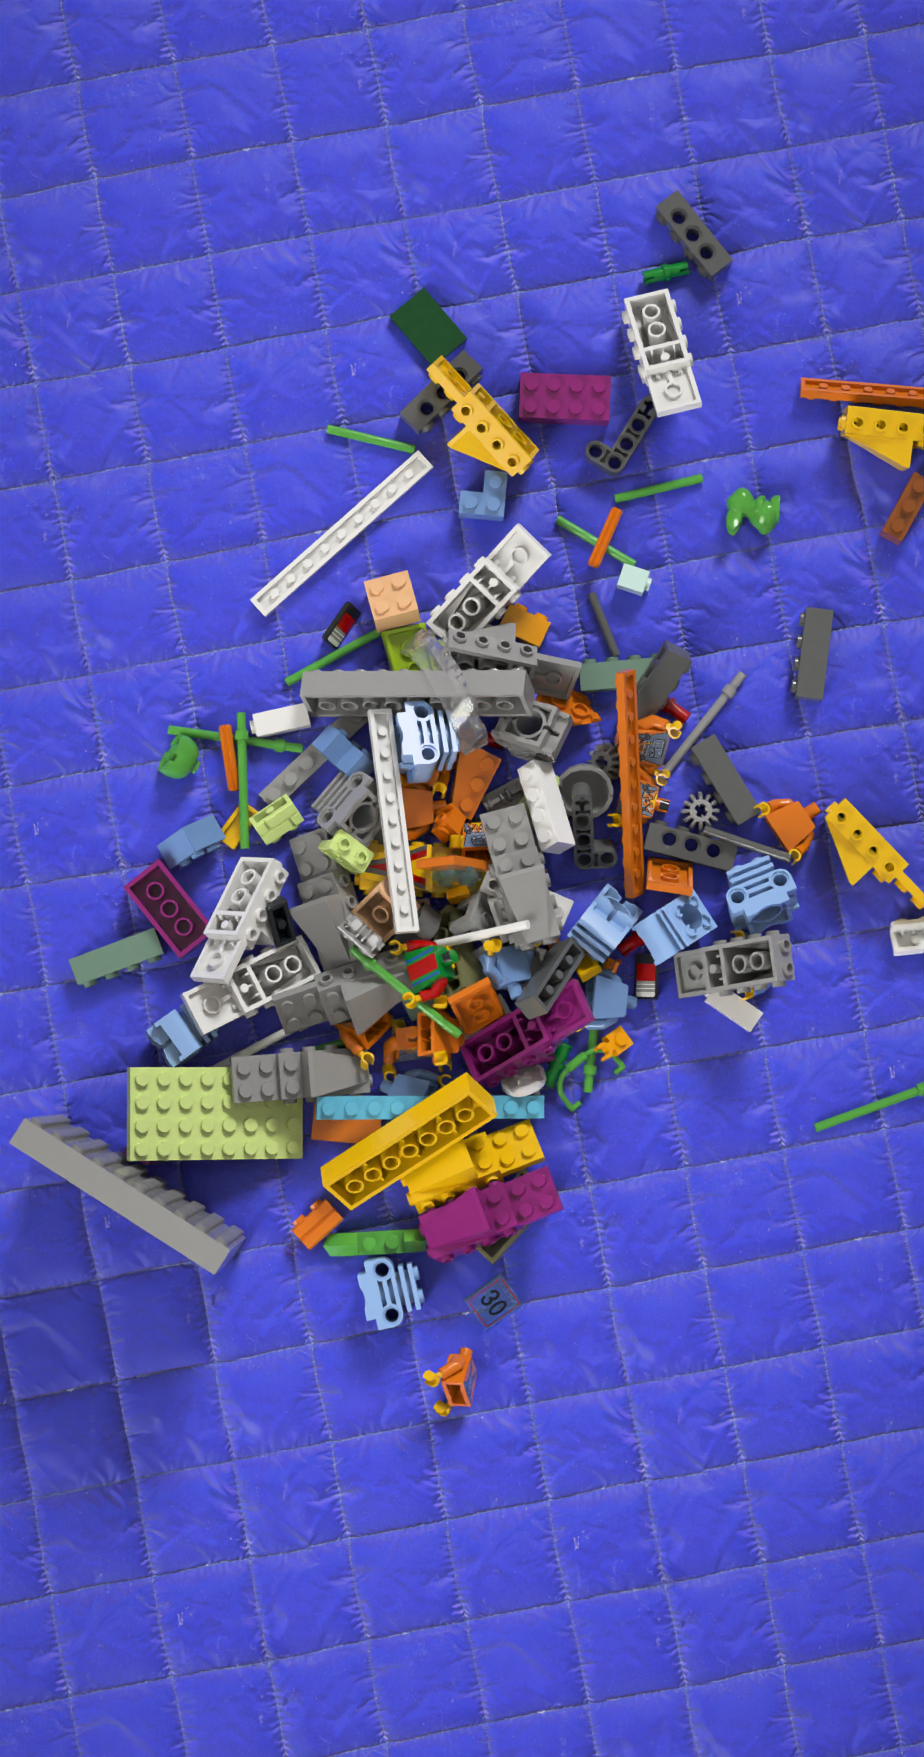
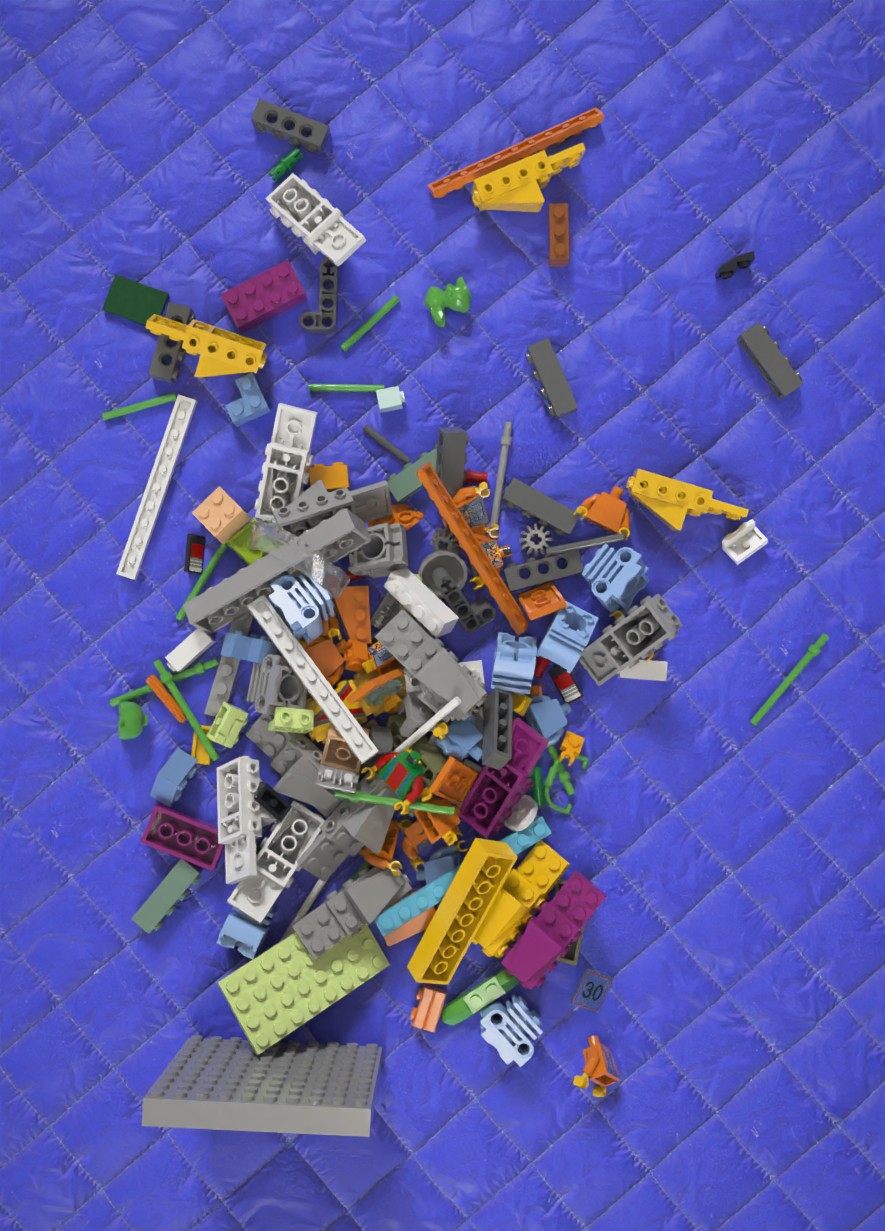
camera: 25 degrees left, 0 degrees up
orange axle [588,507,623,568] -> none

